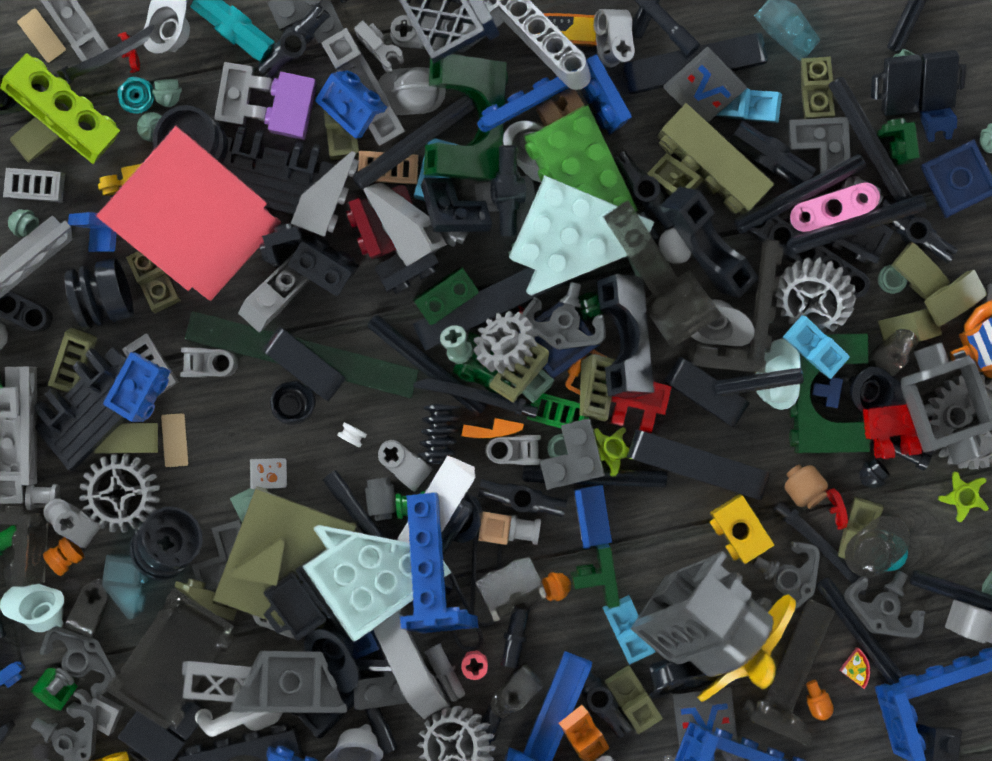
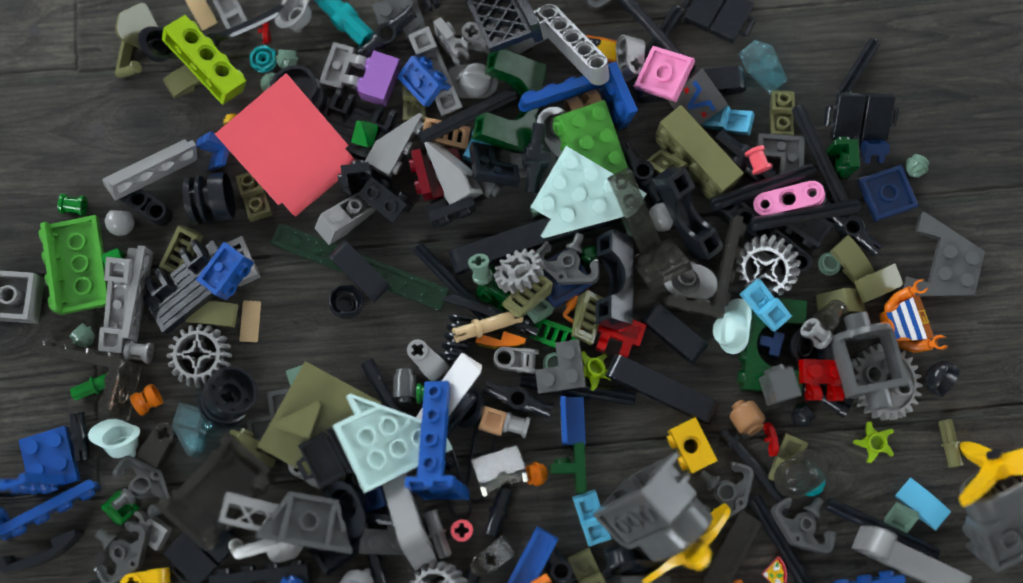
camera: 10 degrees right, 10 degrees down
light grey slope [3,168,65,203] -> none
sand green plate [8,209,39,238] -> none
light grey piece [43,499,100,549] -> none
light grey piece [180,347,239,378] -> none
light grey slope [250,458,287,489] -> none
white bush [337,422,367,447] -> none
dark green bracket [413,266,478,325] -> none
black axle [715,368,804,396] -> none
none -> green slope [351,120,378,148]
none -> tan pin [452,311,523,343]
none -> bright pink plate [634,46,695,102]
none -> coral bush [744,145,773,175]
none -> dark grey brick [758,364,801,406]
none -> light grey bush [800,318,833,349]

